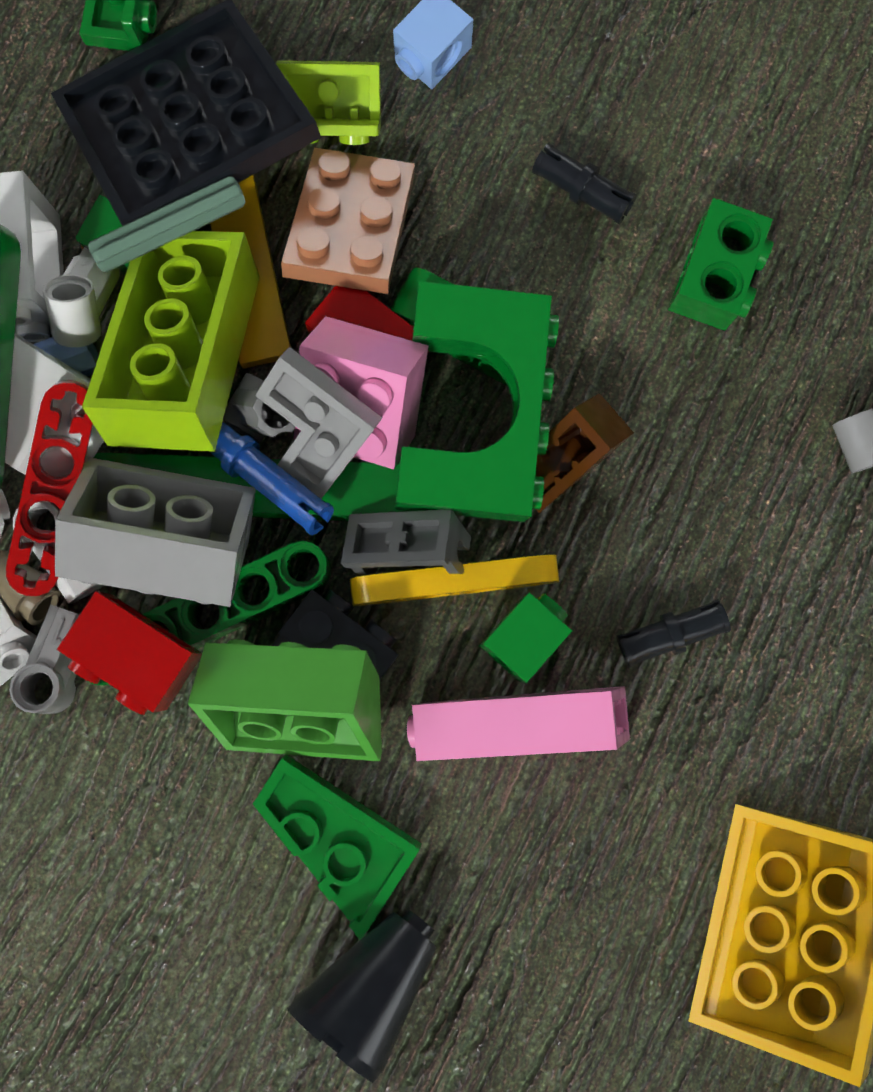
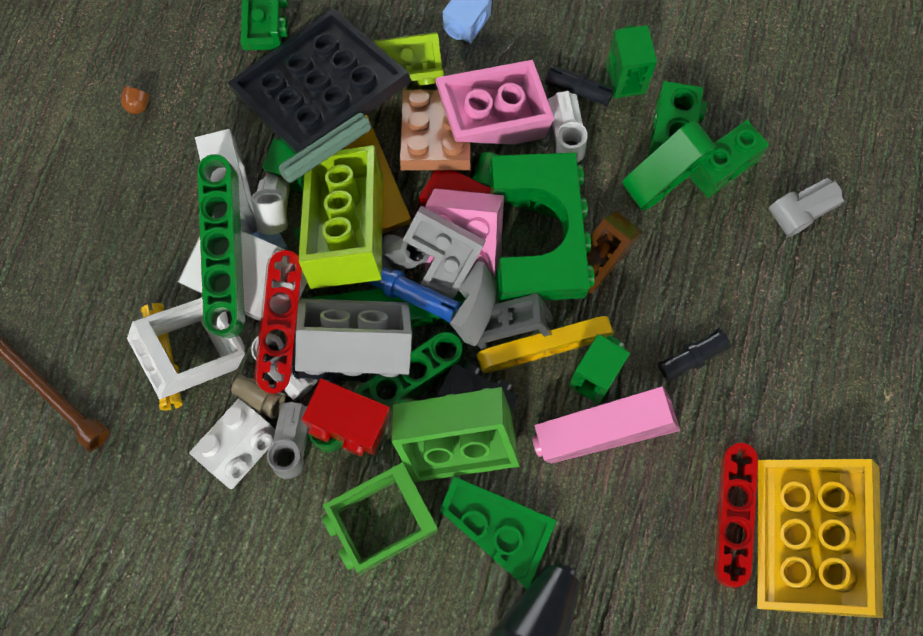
camera: 10 degrees left, 10 degrees down
none -> bright green window [321,462,438,575]
none -> bright pink slope [435,60,554,145]
none -> light grey slope [450,261,497,346]
none -> white piece [548,91,587,163]
none -> green brick [606,25,657,99]
none -> green beam [622,120,718,211]
none -> green brick [689,120,770,199]
none -> red beam [714,443,758,588]

